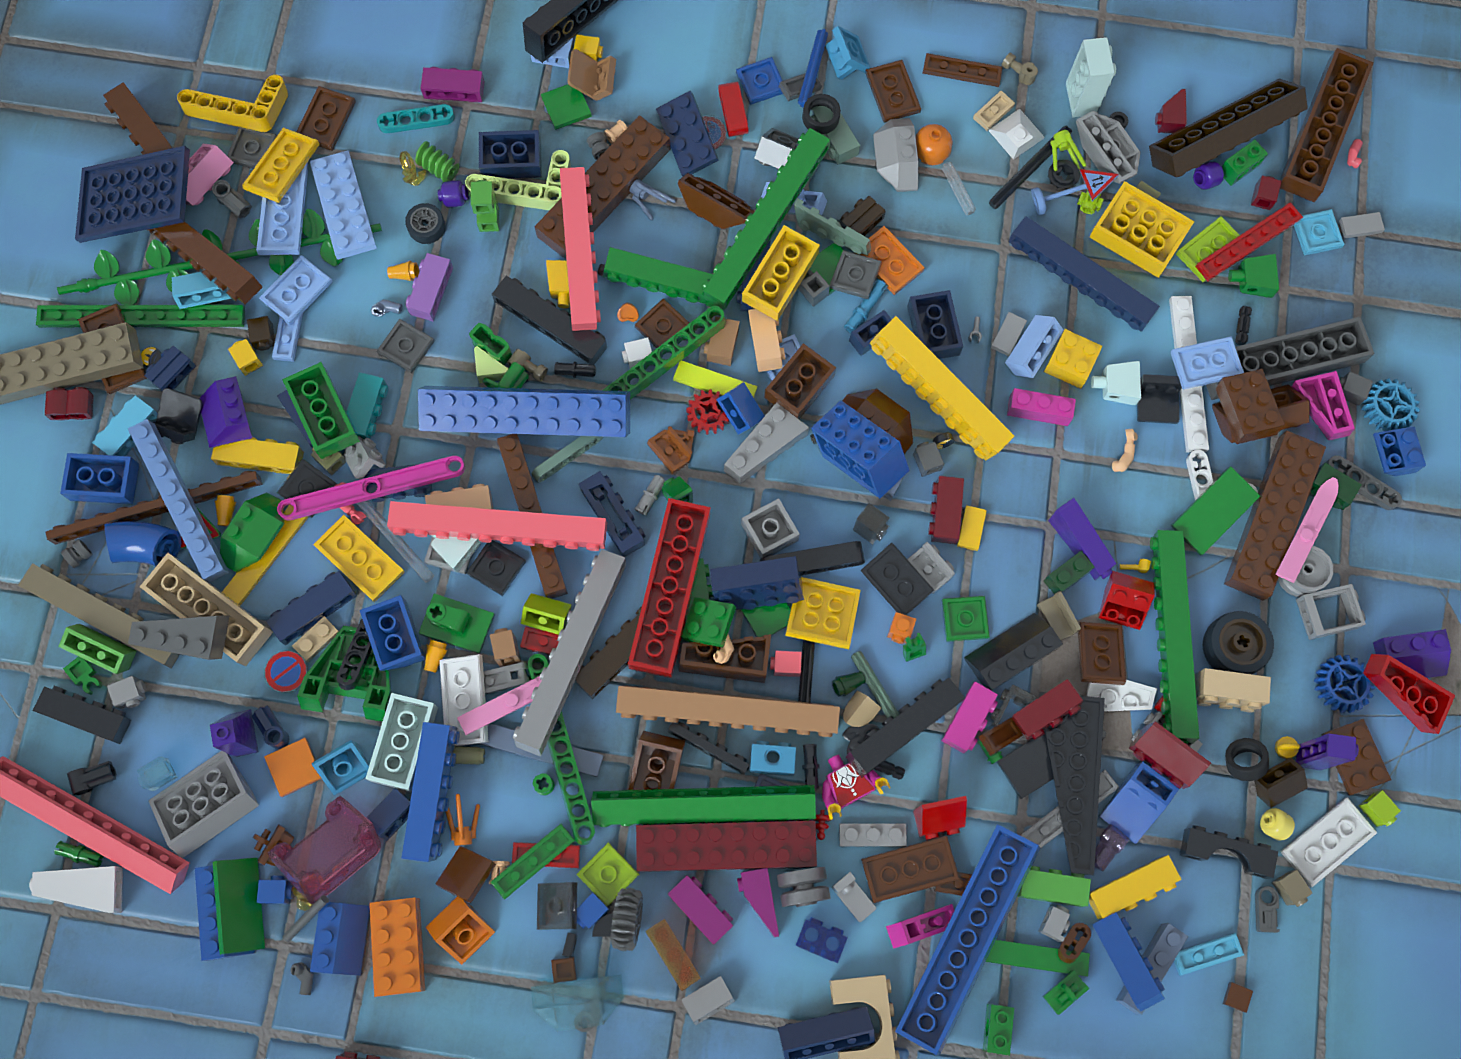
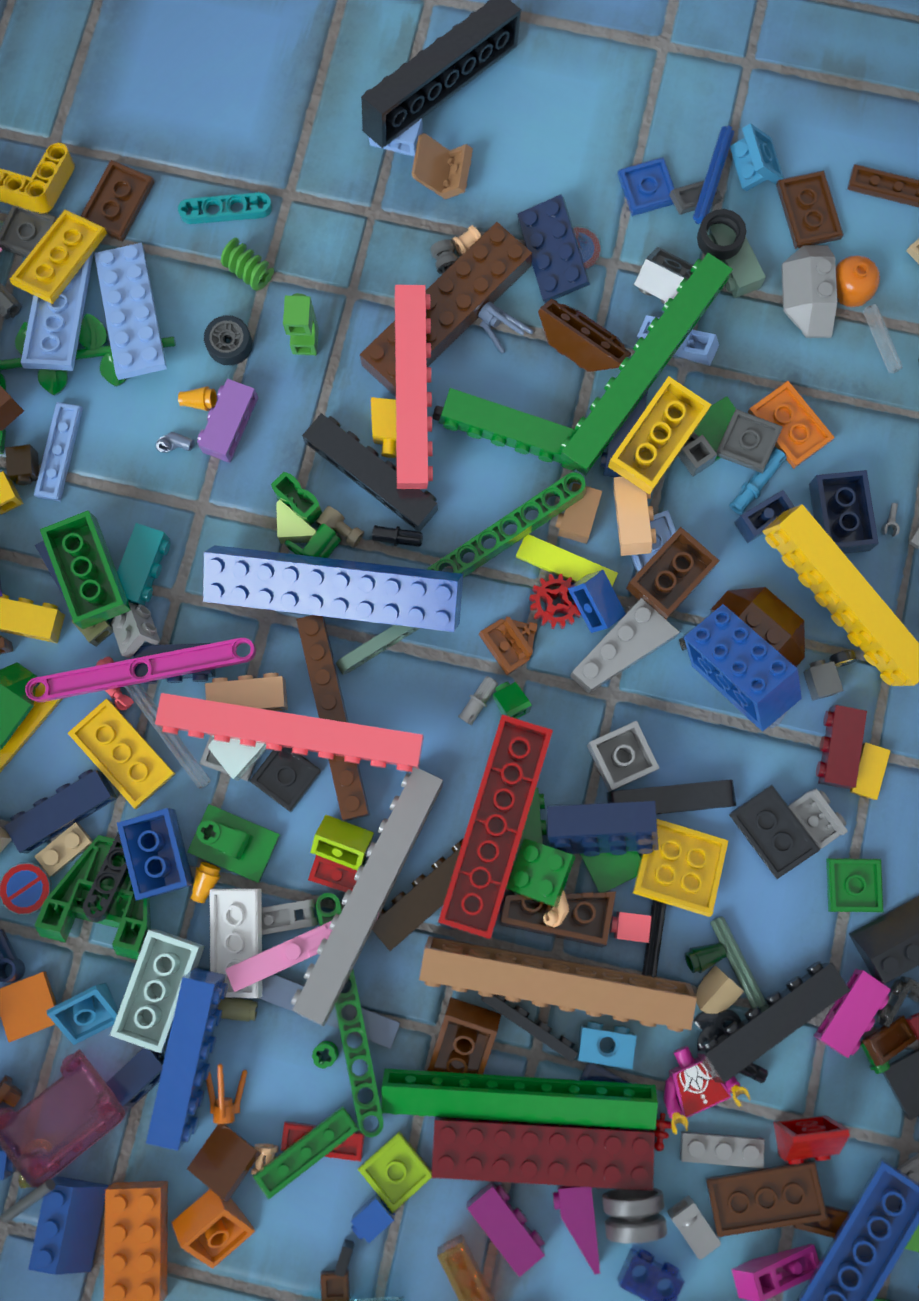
camera: 10 degrees right, 5 degrees up
light blue tile [259,255,333,325] -> none
black tile [276,459,337,518] -> none
dark grey arm [290,962,314,995] -> none
dark grey tile [377,319,434,373] -> none
clear yellow piece [400,151,426,186] -> none
magenta brick [421,67,485,103] -> none
dark purple head [438,180,469,208] -> none
yellowish green beam [465,150,571,210] -> none
dark blue brick [479,130,542,179] -> none
medium nougat brick [490,628,521,667] -> none
clear smoke tile [537,882,577,930] -> none
green tile [541,84,592,130] -> none
yellow brick [573,34,603,62] -> none
dark blue brick [579,471,646,557] -> none
black tile [592,913,613,937] -> none
dark grey gear [611,888,643,951] -> none
orange piece [617,302,639,322] -> none
white brick [621,338,652,369] -> none
reddish brown tile [635,298,689,348] -> none
red beam [718,81,749,137] -> none
sand green wing [794,198,871,256] -> none
black pin [802,744,820,789] -> none
dark brown brick [840,196,886,236] -> none
clear smoke brick [853,503,890,545] -> none
orange brick [887,612,916,644] -> none
green plate [903,633,926,662] -> none

